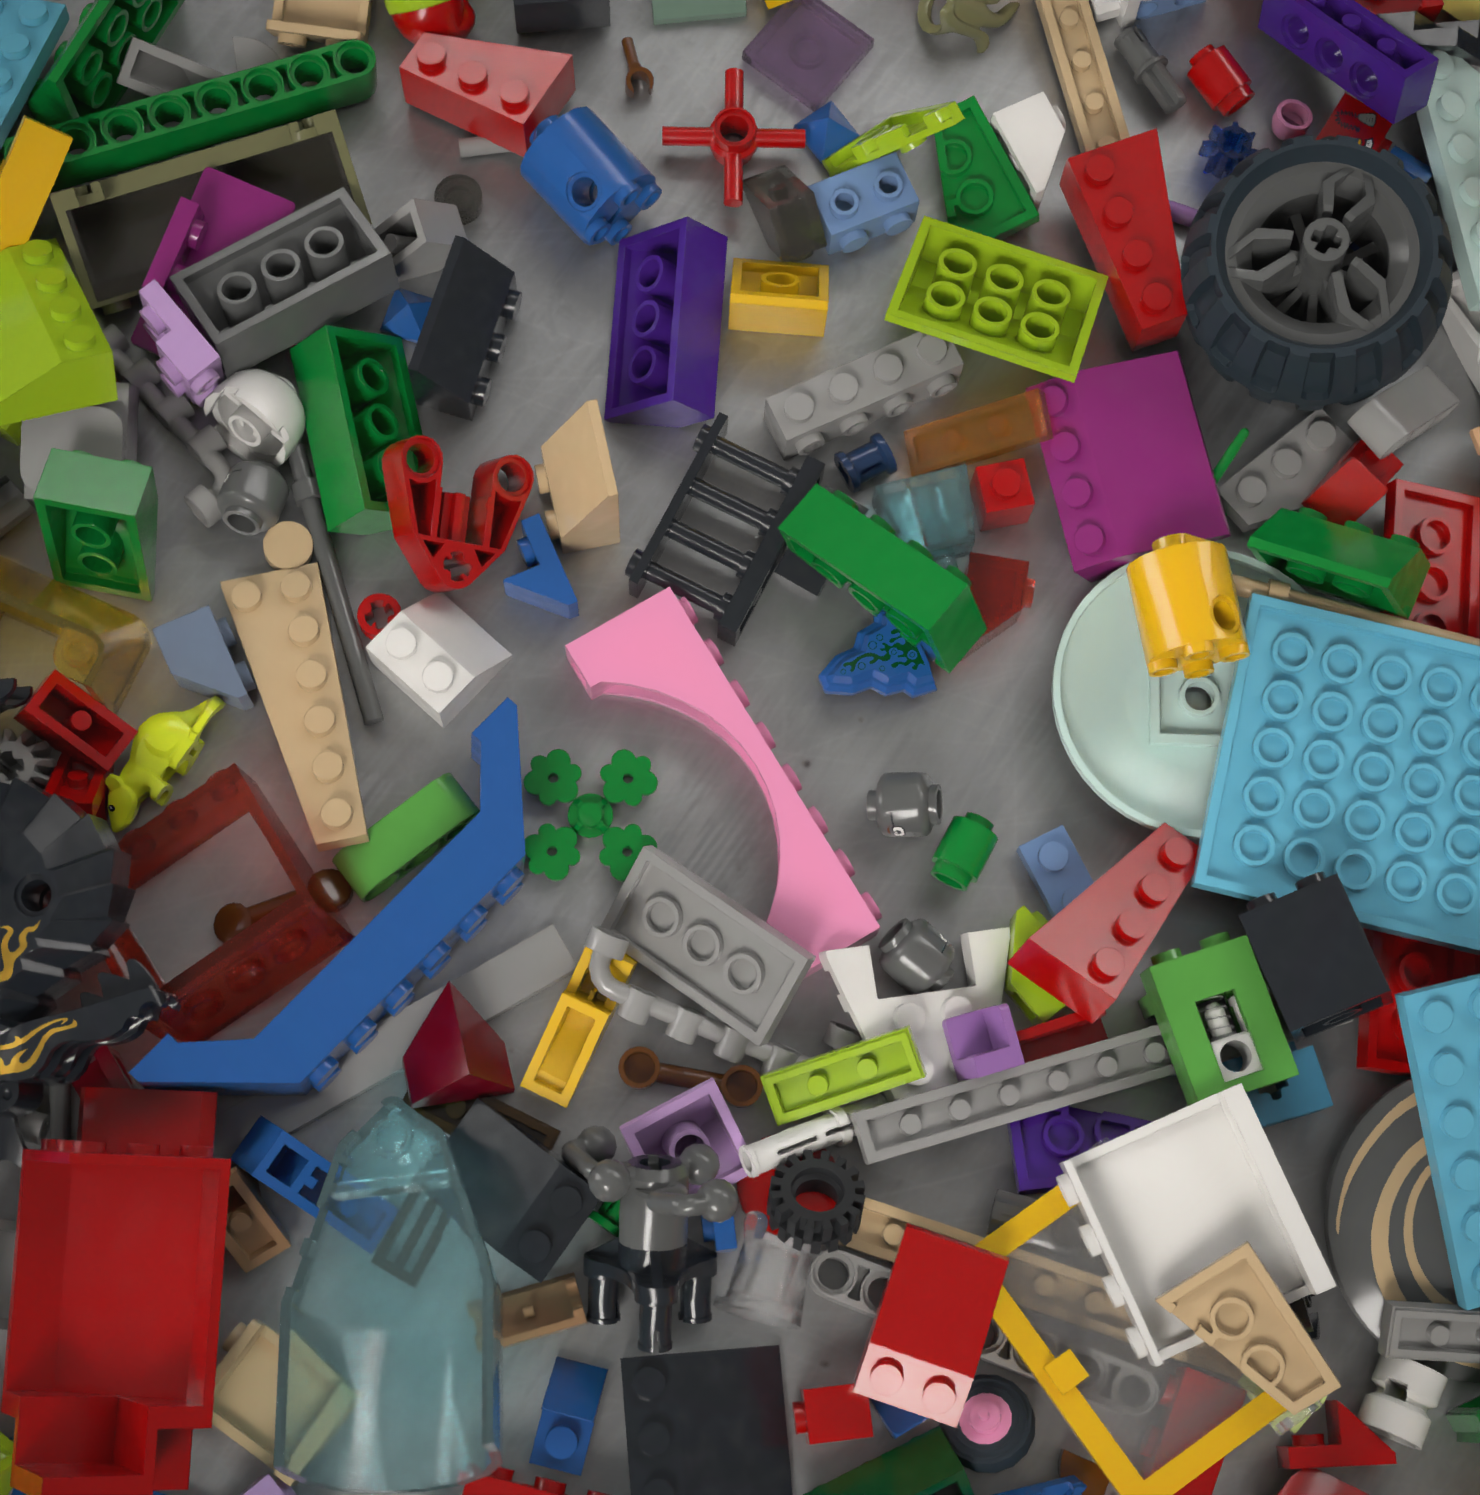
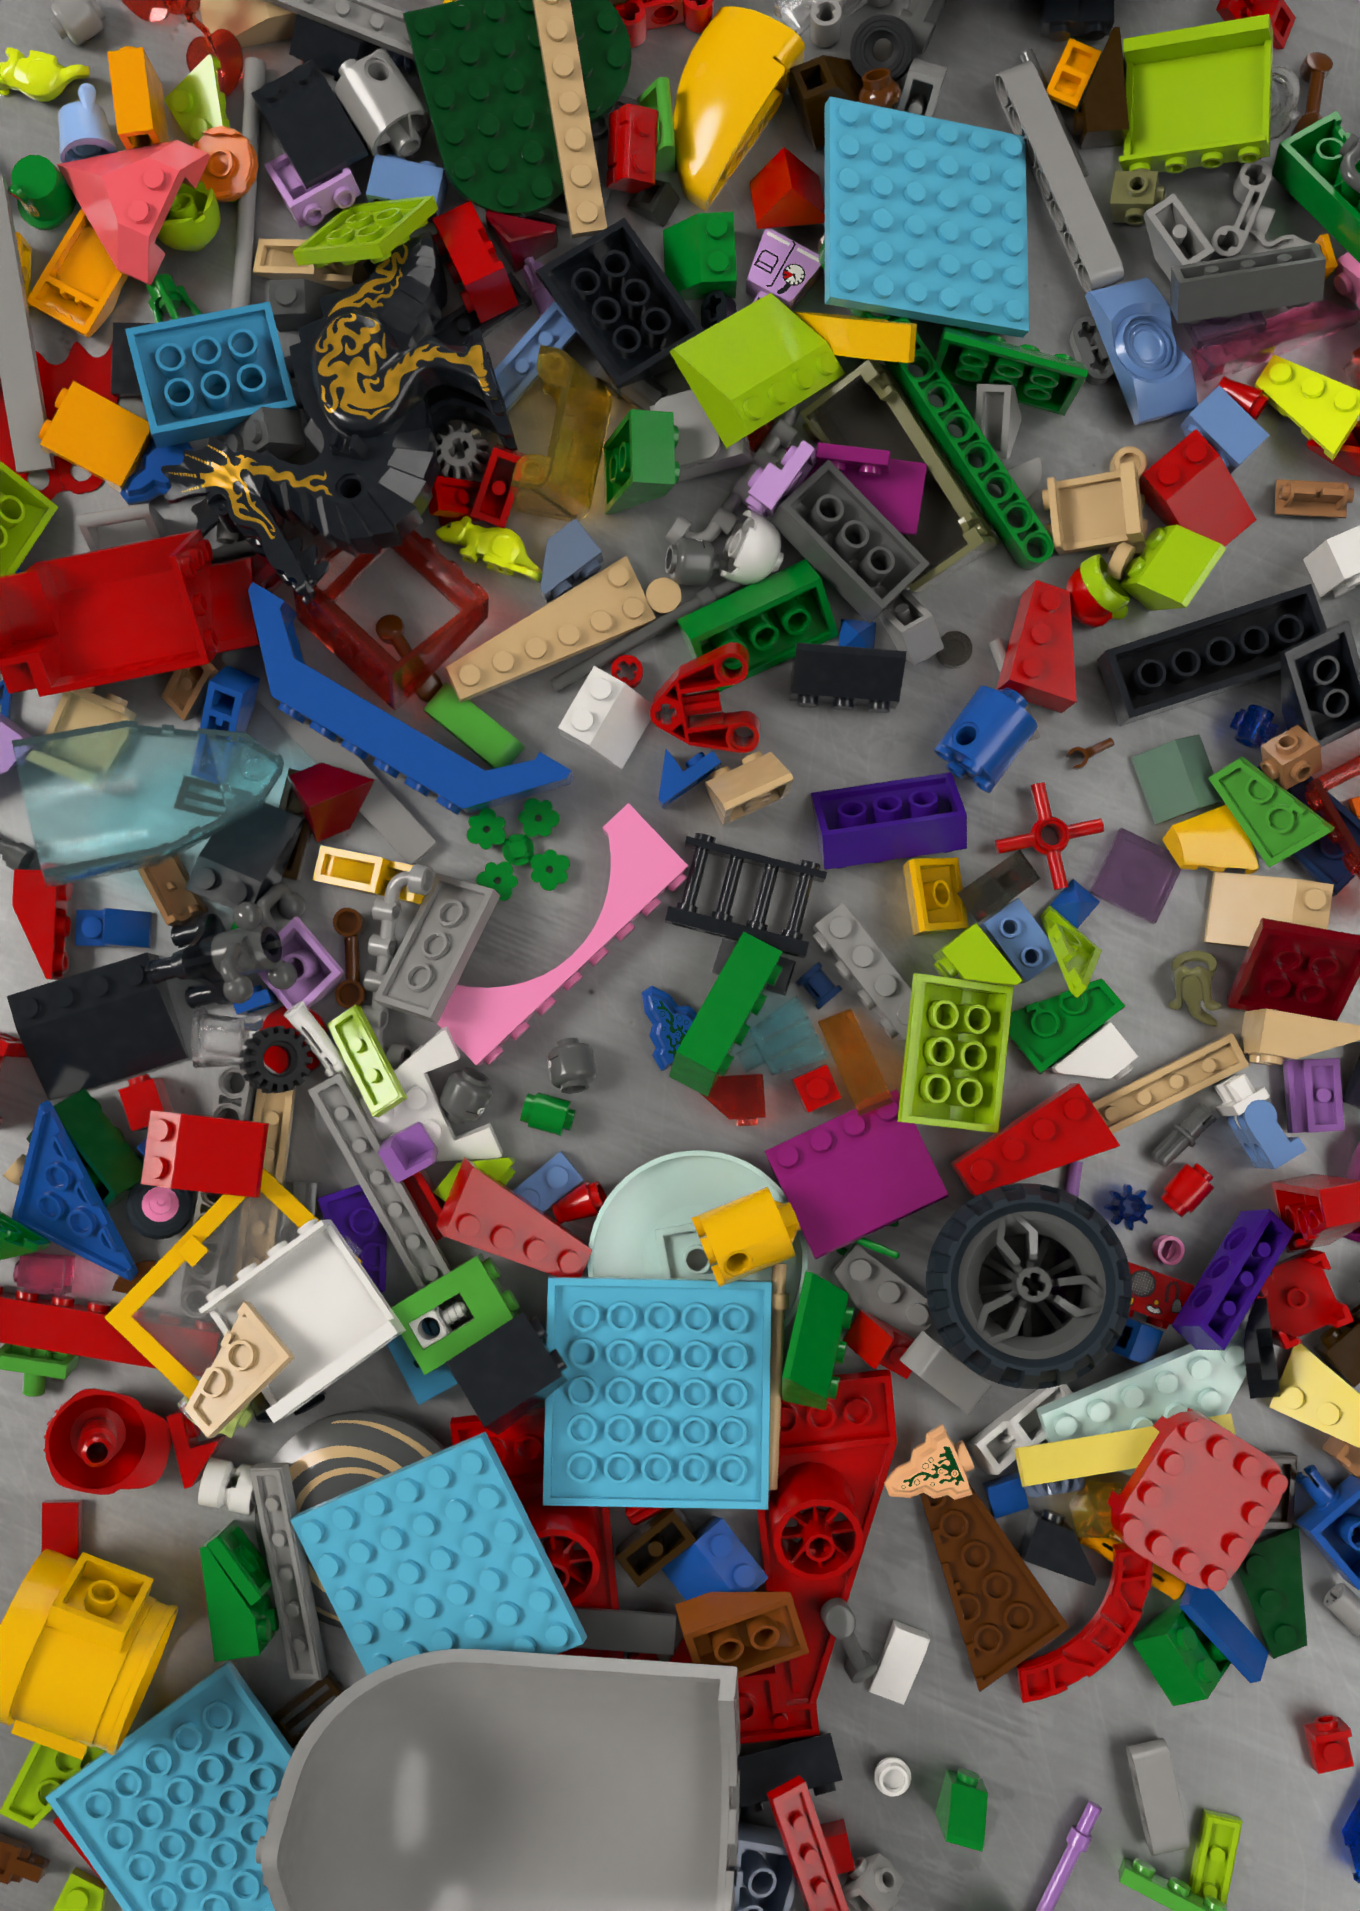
camera: 85 degrees right, 10 degrees up
none -> red cone [552,1181,607,1224]
none -> lime slope [932,923,1023,987]

